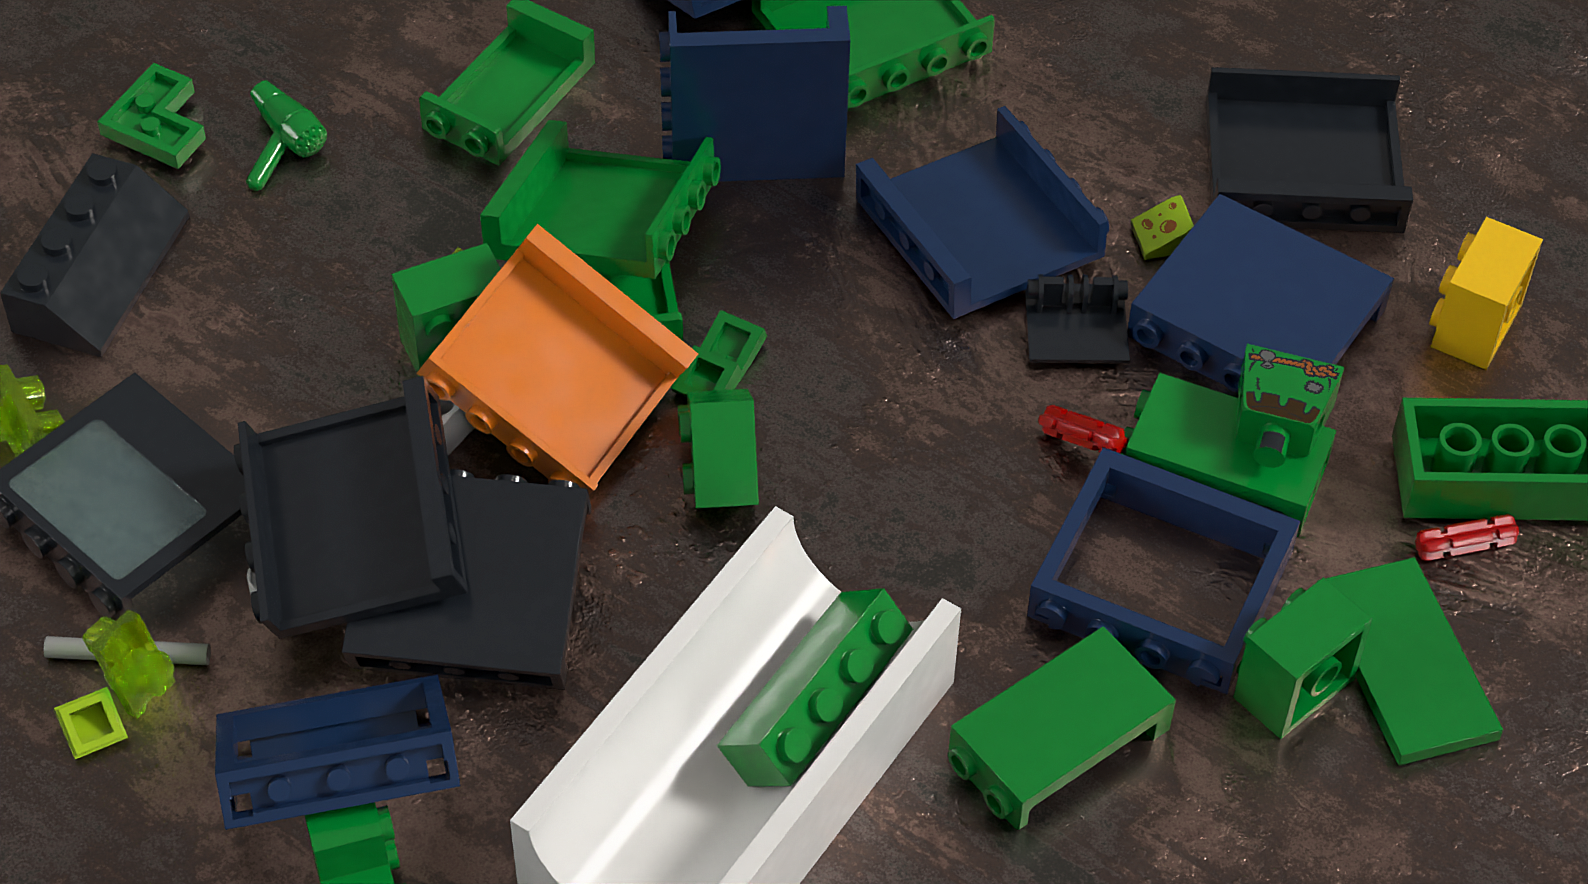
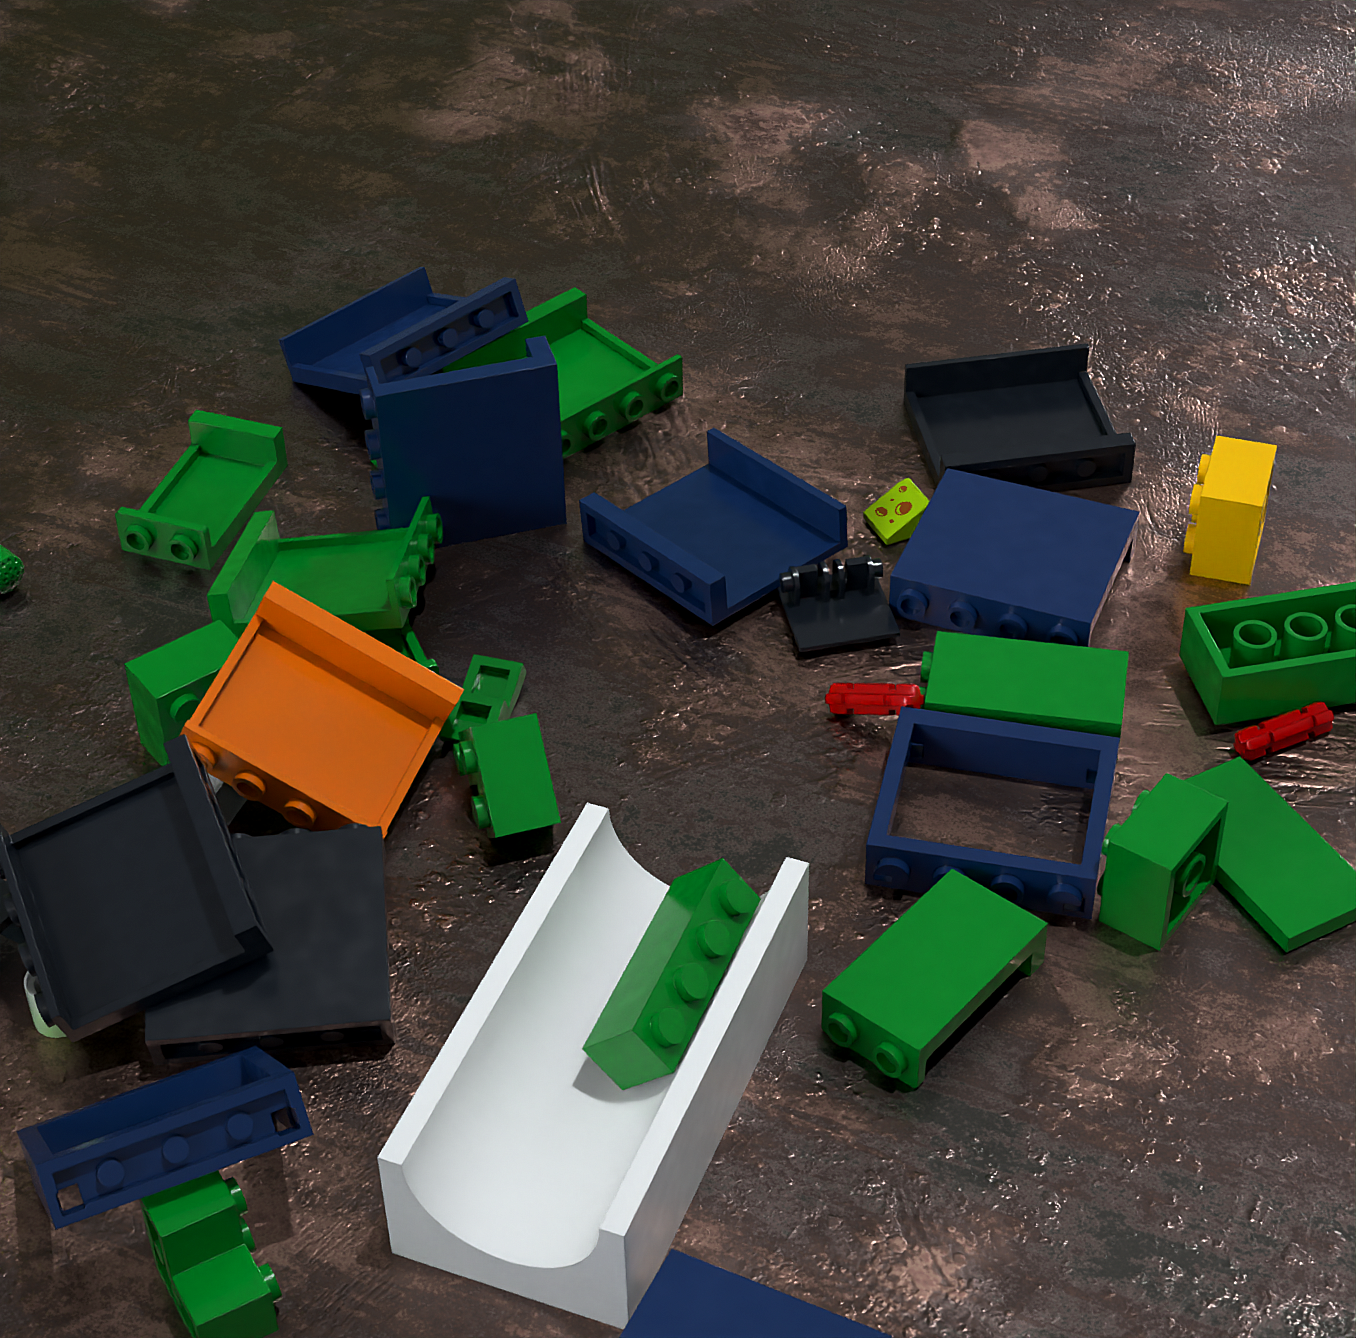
camera: 10 degrees left, 10 degrees down
green torso [1236,344,1344,468] -> none

